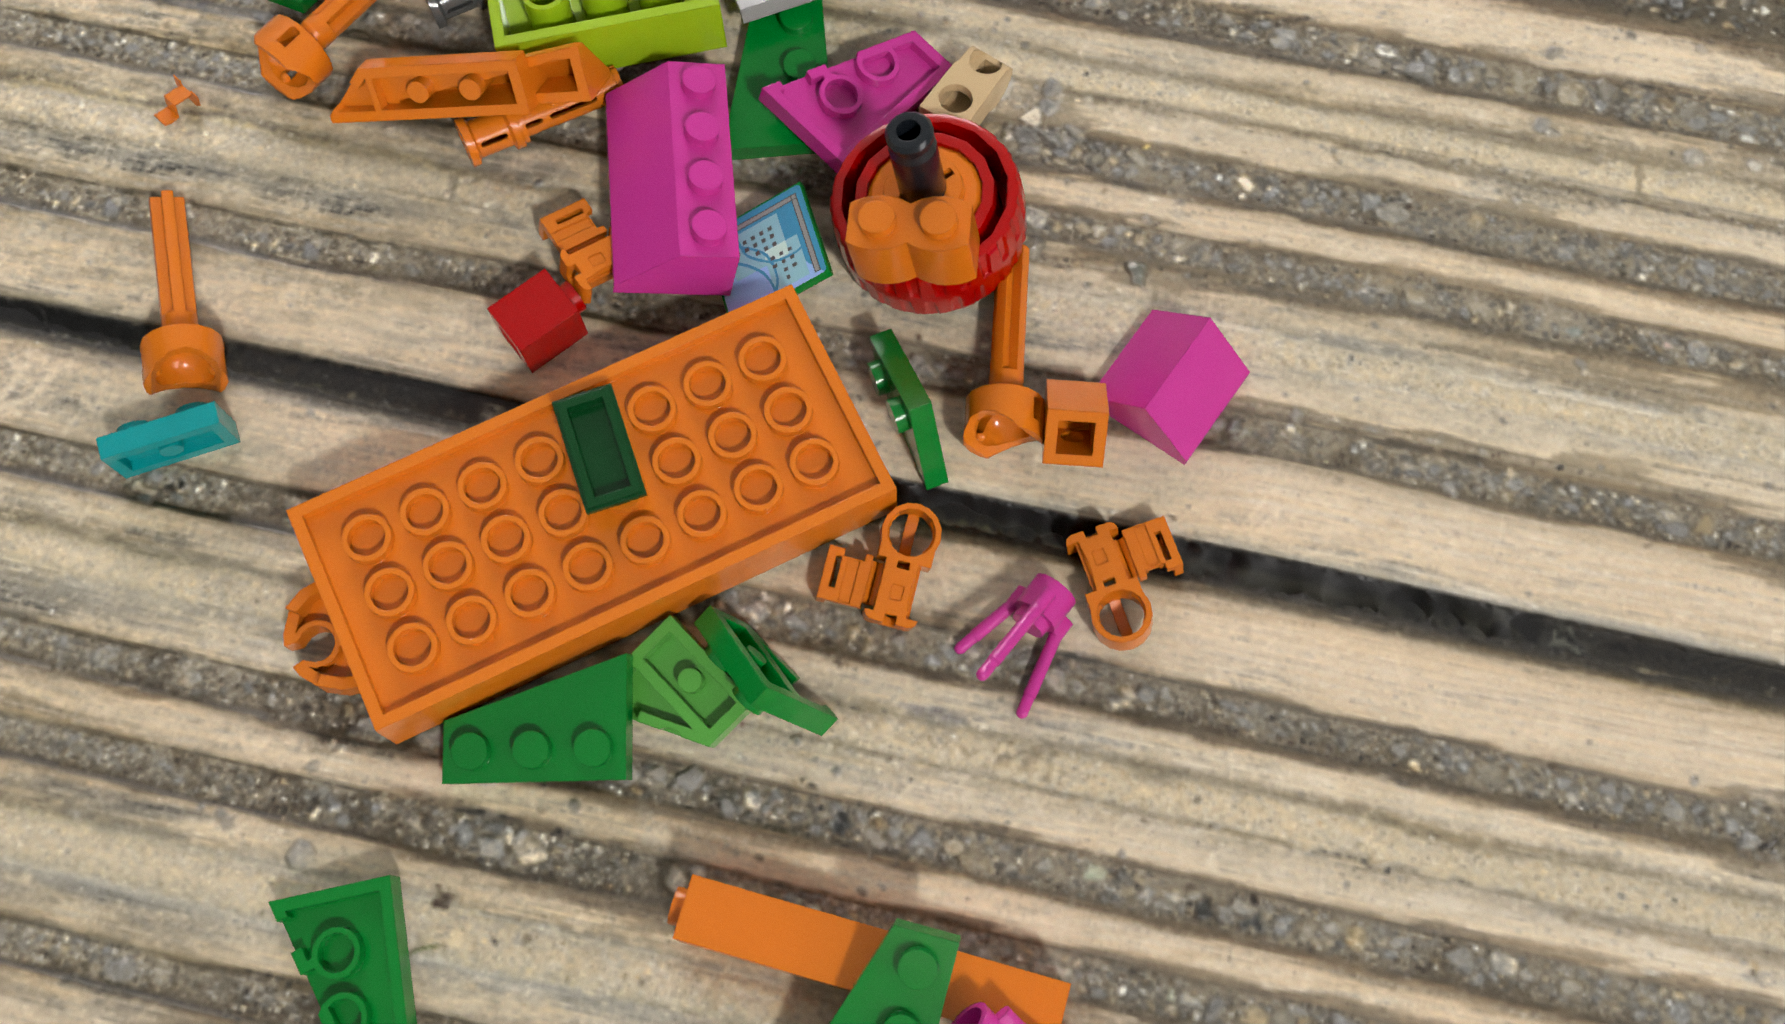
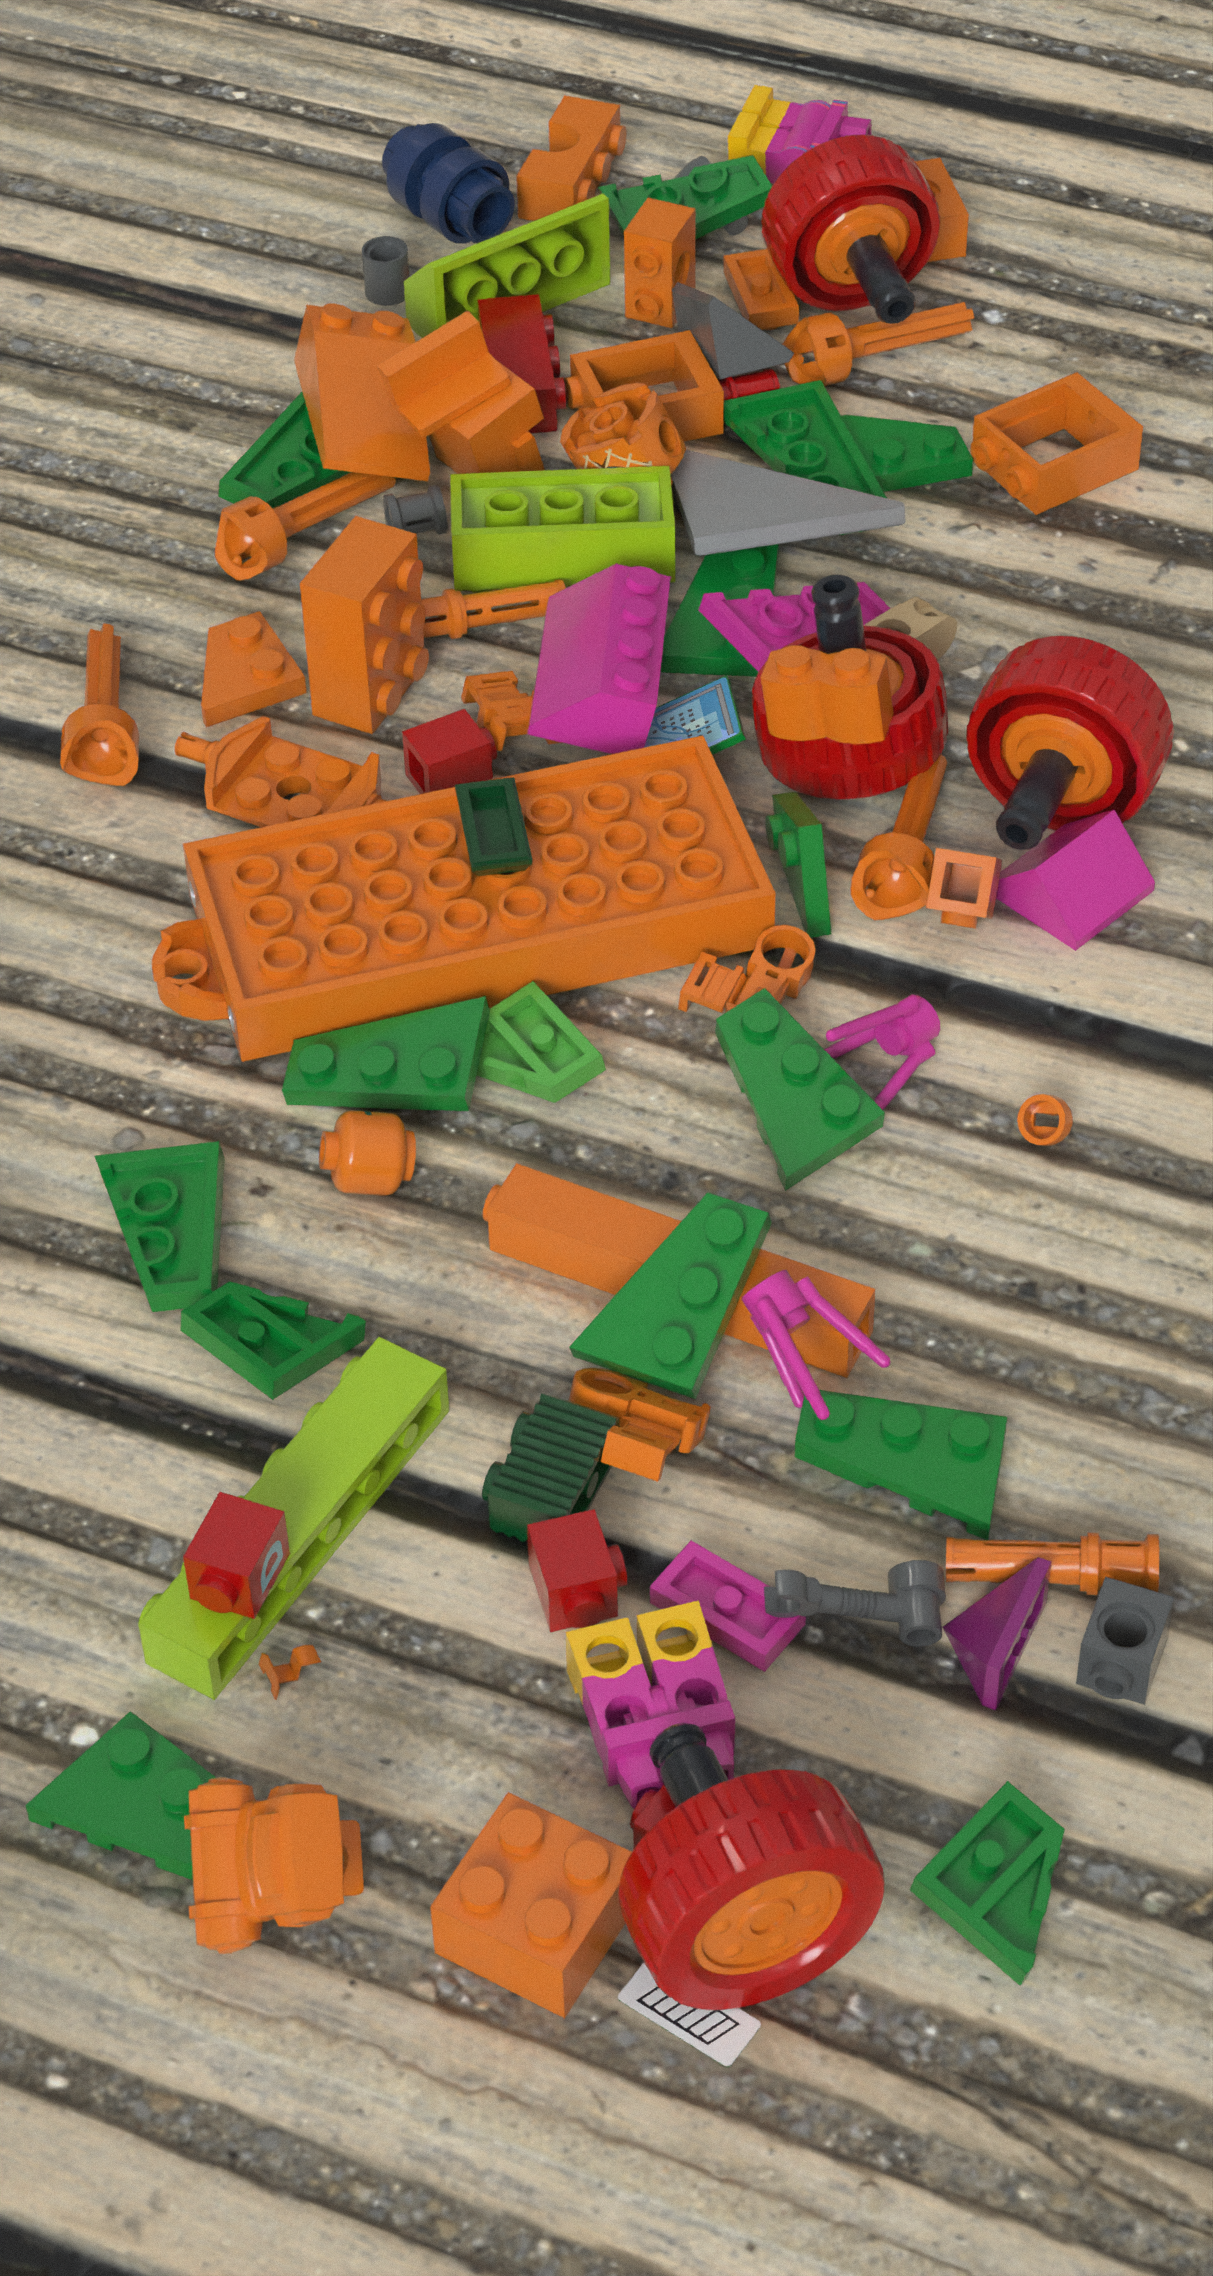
camera: 10 degrees right, 25 degrees down
teal plate [96,401,241,478] -> none
orange piece [154,75,201,126] -> none
orange wedge [330,42,611,123] -> none
green wing [694,605,838,736] -> none
orange piece [1066,516,1184,651] -> none
none -> orange plate [175,716,387,827]
none -> orange wing [201,611,307,727]
none -> orange brick [300,516,429,735]
none -> orange head [319,1110,416,1196]
none -> green wing [715,988,885,1191]
none -> red wheel [966,636,1174,850]
none -> orange hinge [1017,1094,1073,1146]

